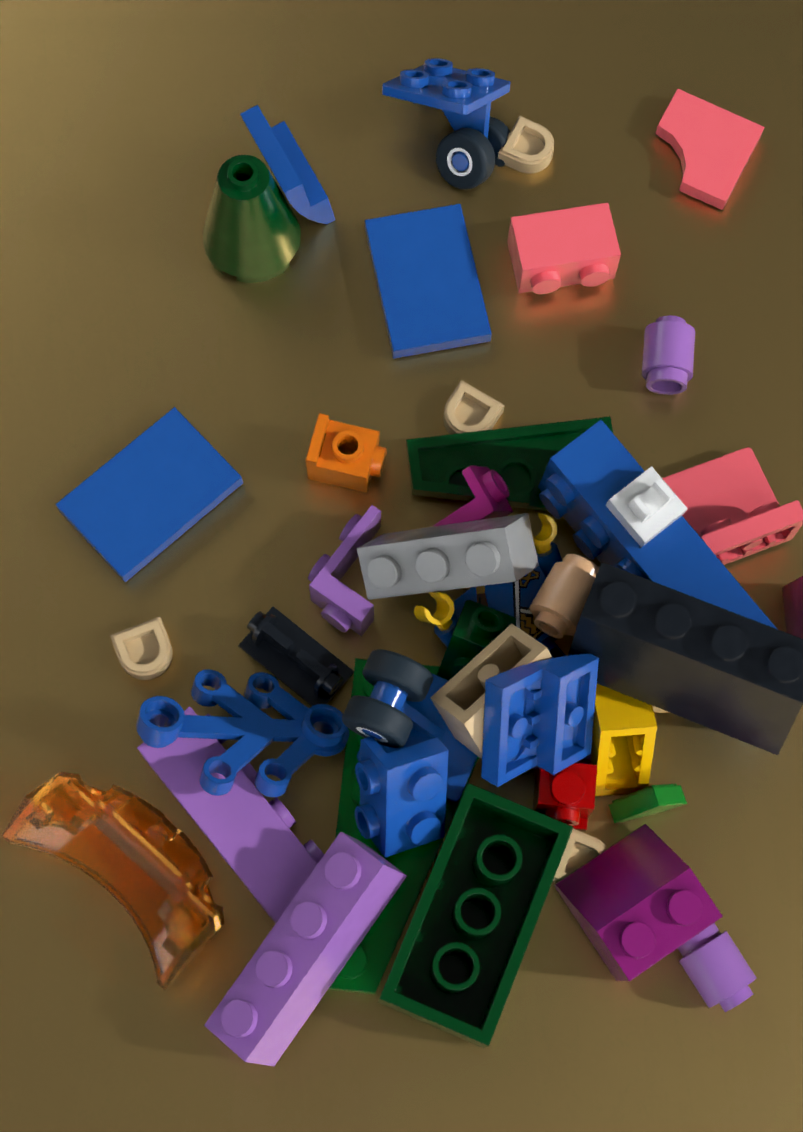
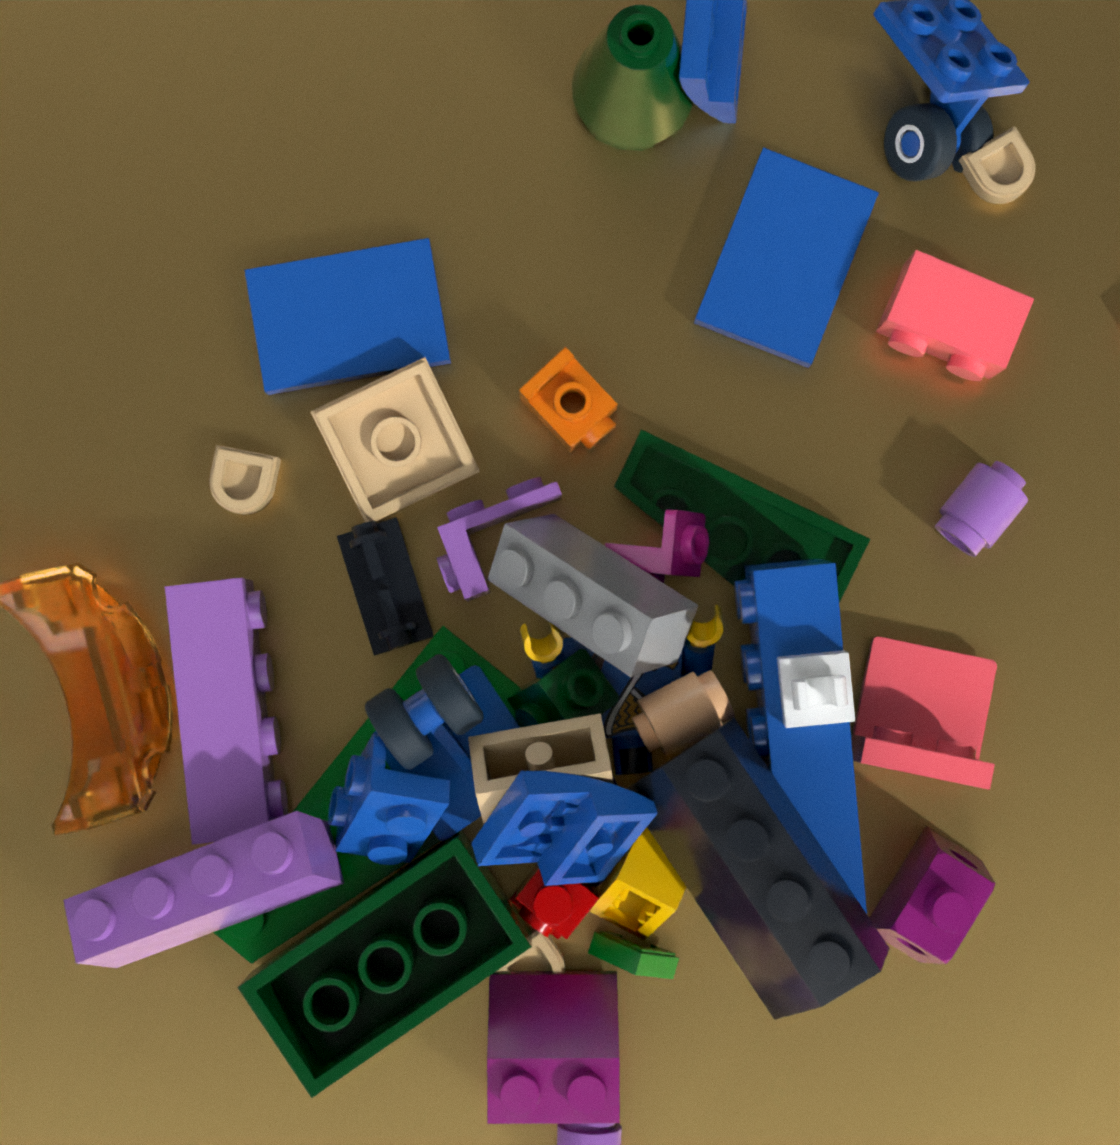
camera: 35 degrees right, 15 degrees up
blue plant [136,669,349,797] -> none
tan tile [444,380,504,435] -> none
none -> tan tile [311,357,480,522]

